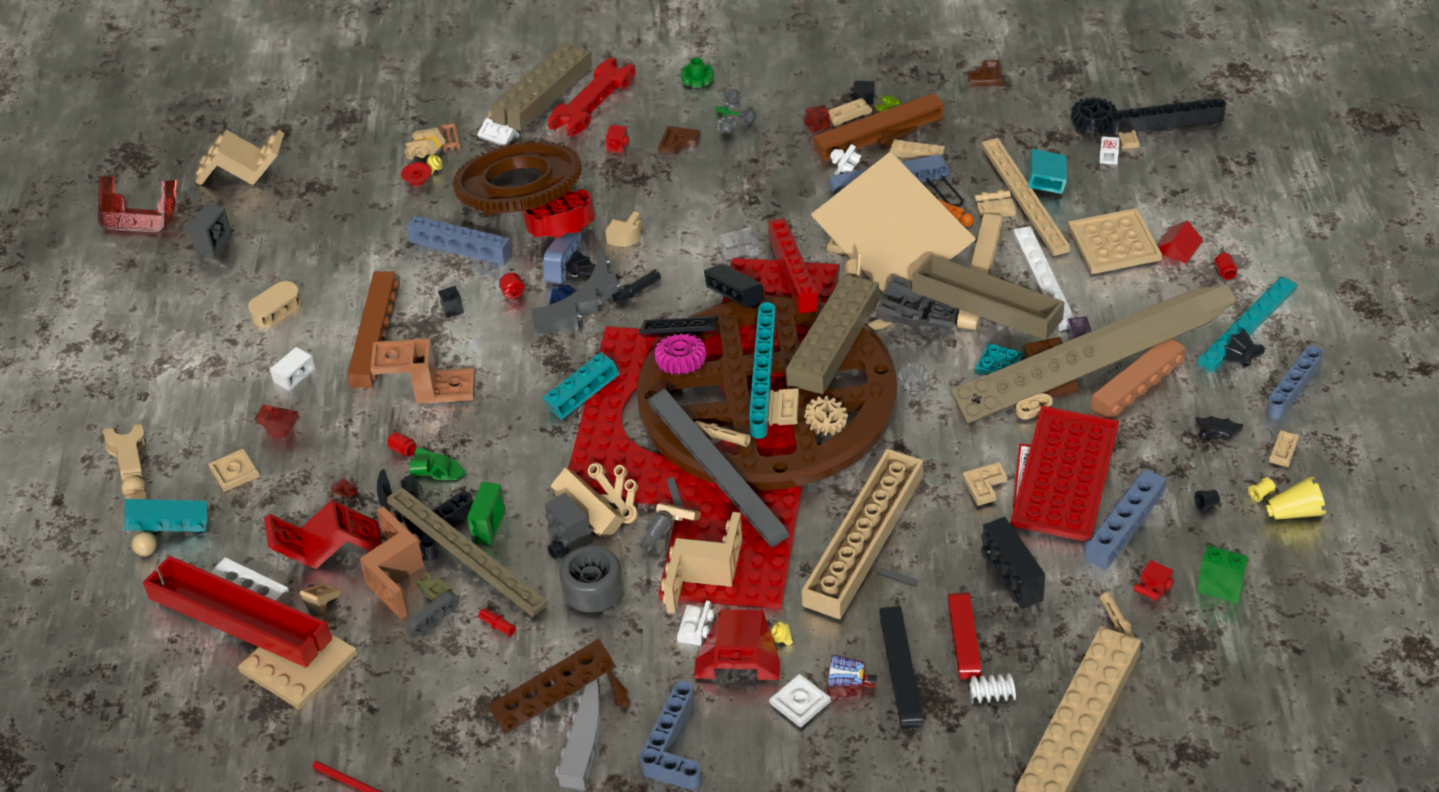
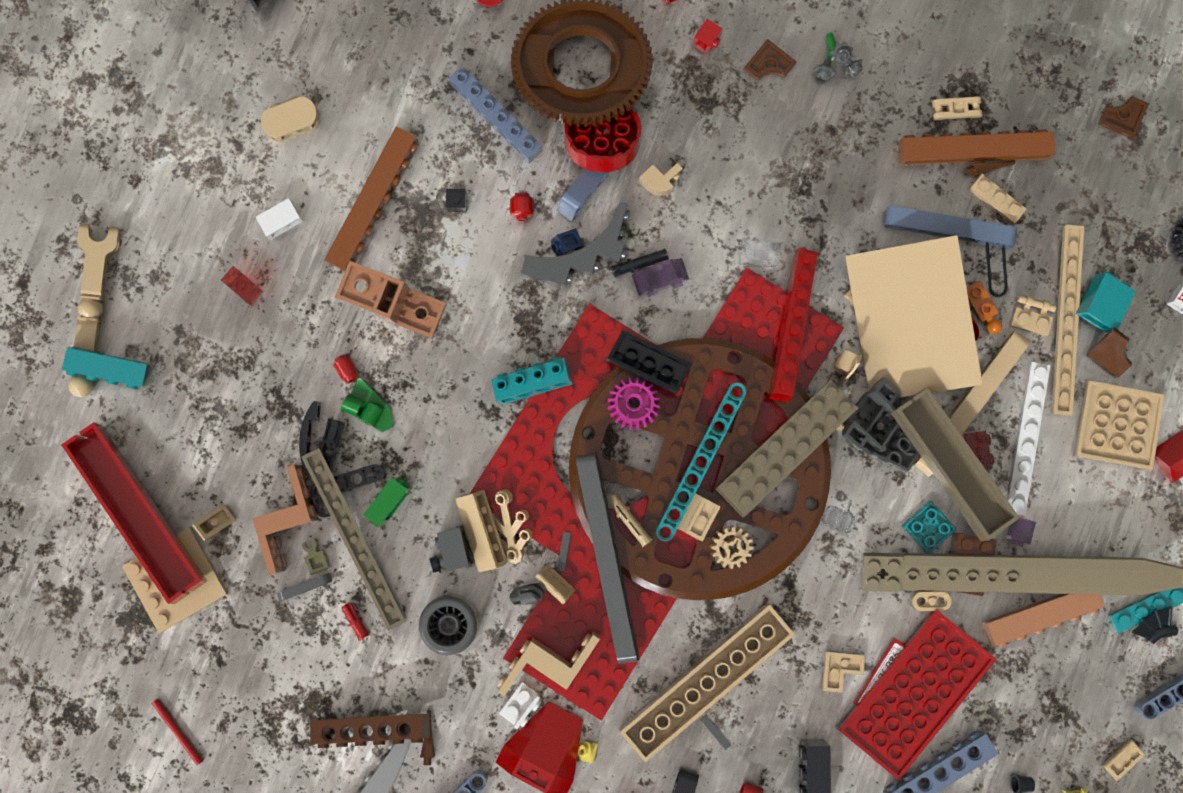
camera: 20 degrees right, 40 degrees up
tan tile [208,448,260,492] -> none
white brick [210,558,292,605] -> none
red bracket [264,500,382,569] -> none
clear red tile [330,478,358,497] -> none
black arm [566,251,596,277] -> none
black brick [704,263,764,307] -> none
clear red brick [803,105,830,132] -> none
white hips [830,144,861,175] -> none
black brick [850,80,875,105] -> none
clear neon green piece [876,95,901,111] -> none
black arm [1195,416,1243,440] -> none
none -> clear purple brick [632,258,689,297]
none -> reddish brown tile [1087,327,1132,377]

